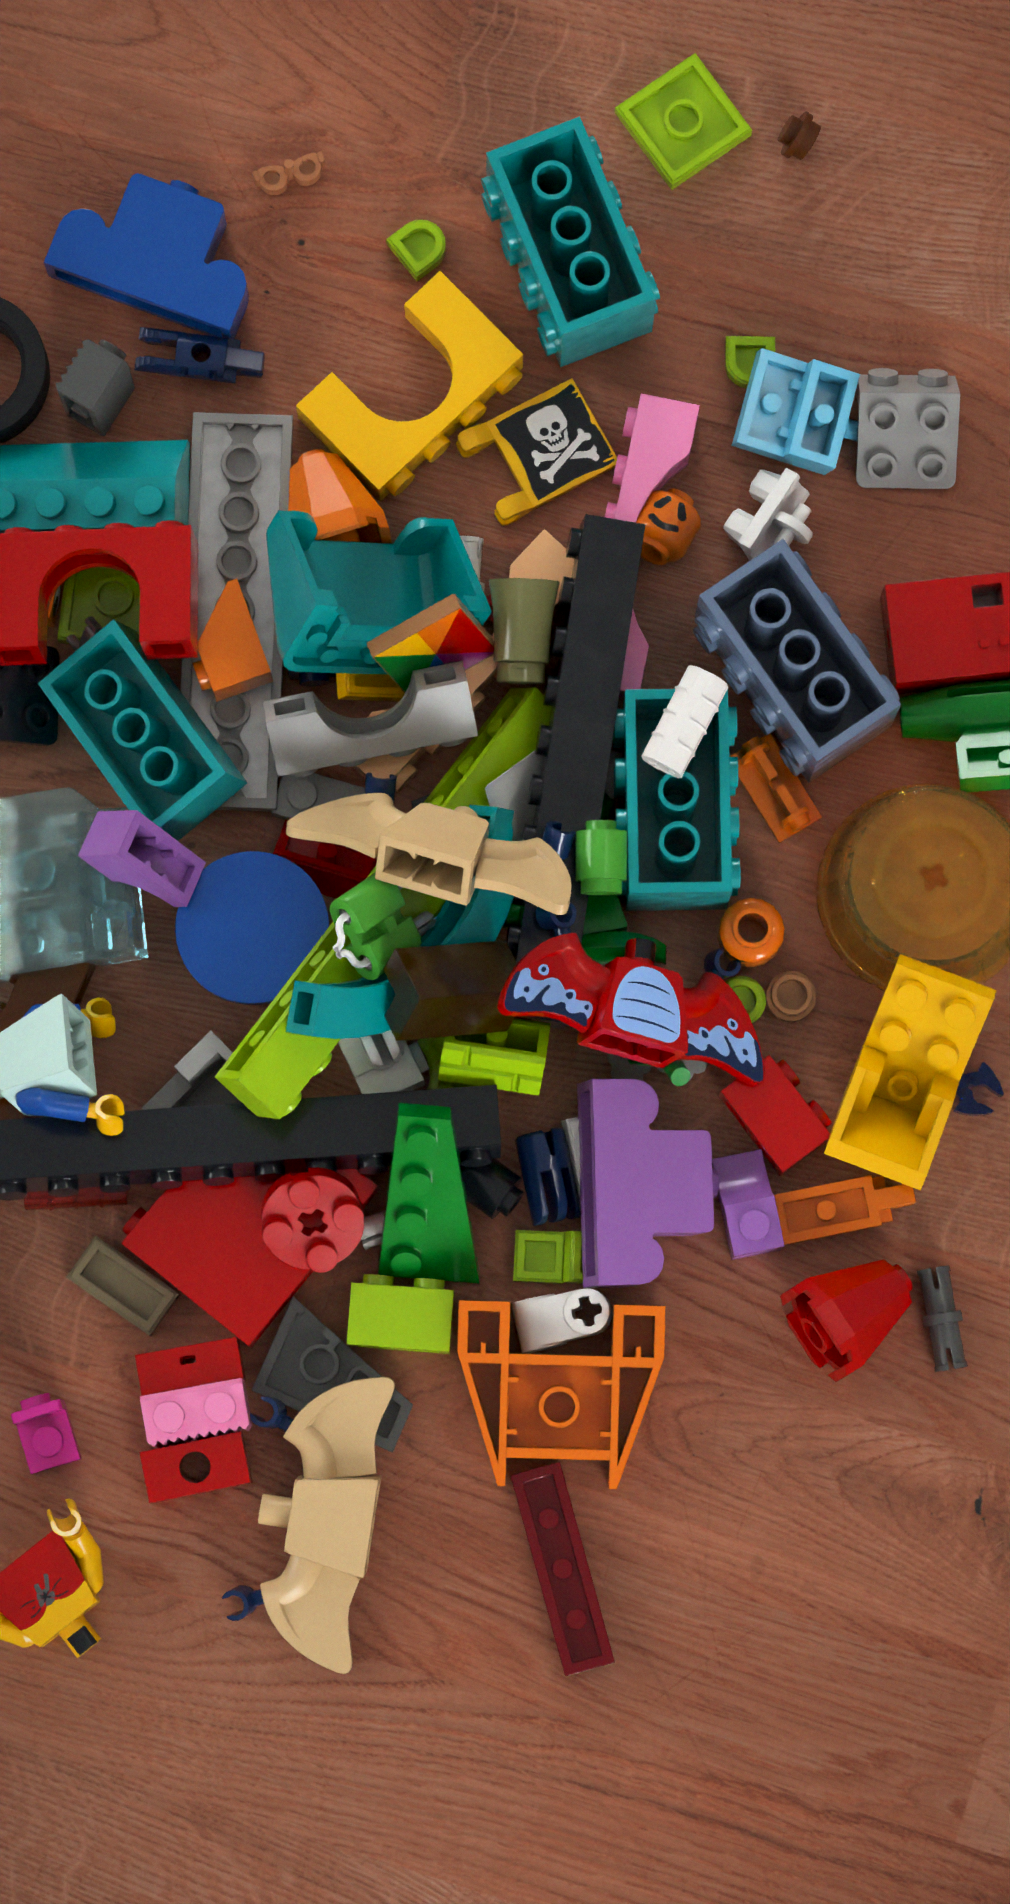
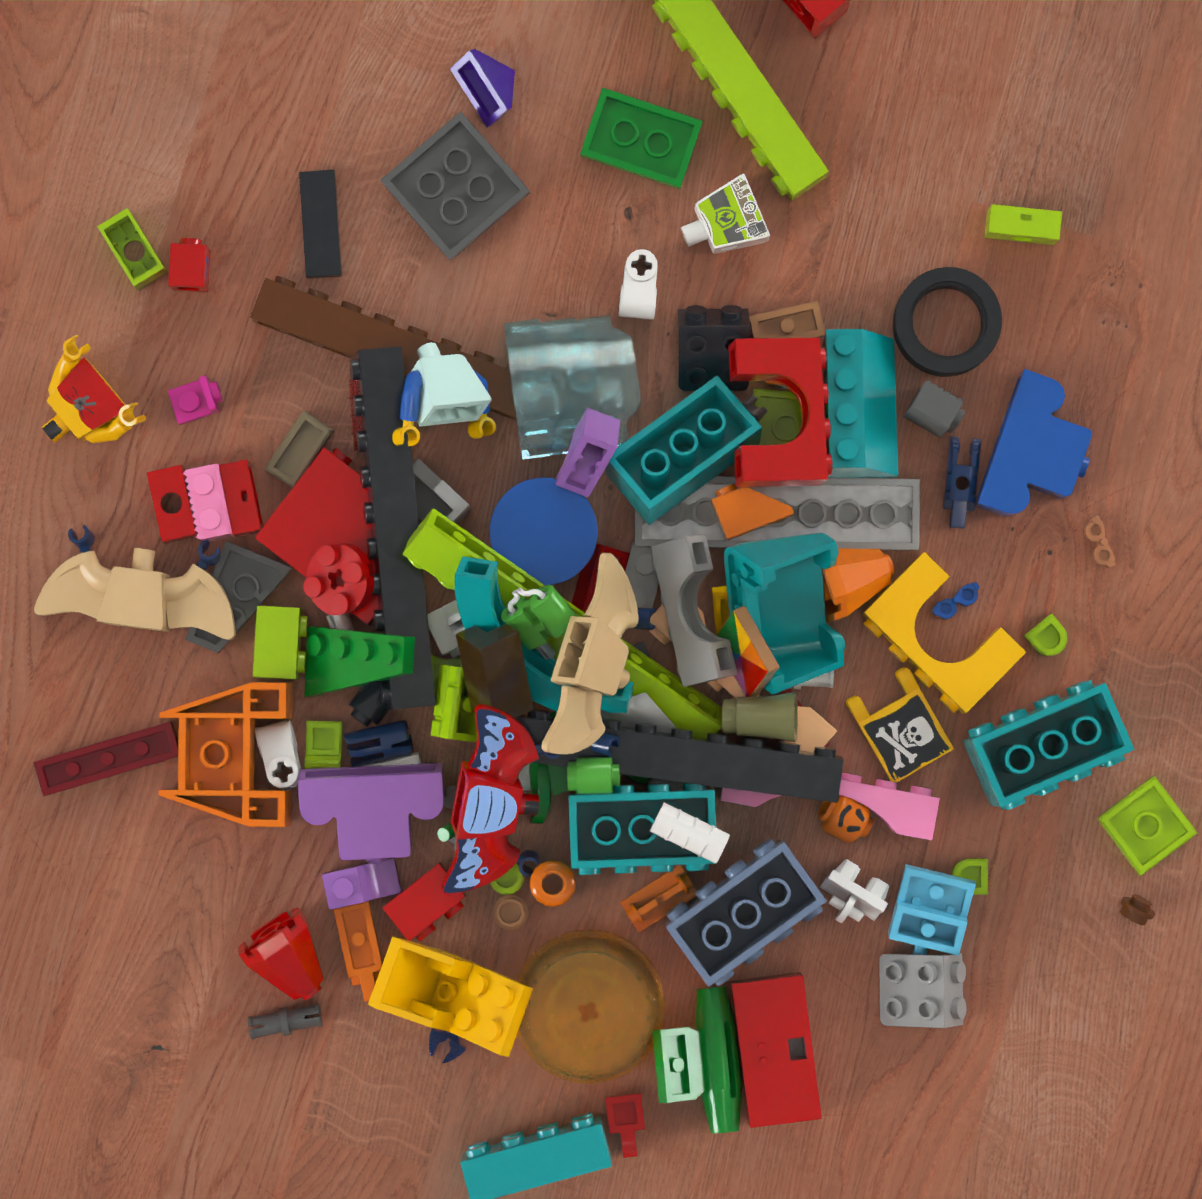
camera: 85 degrees right, 5 degrees up
none -> blue piece [931,582,980,620]

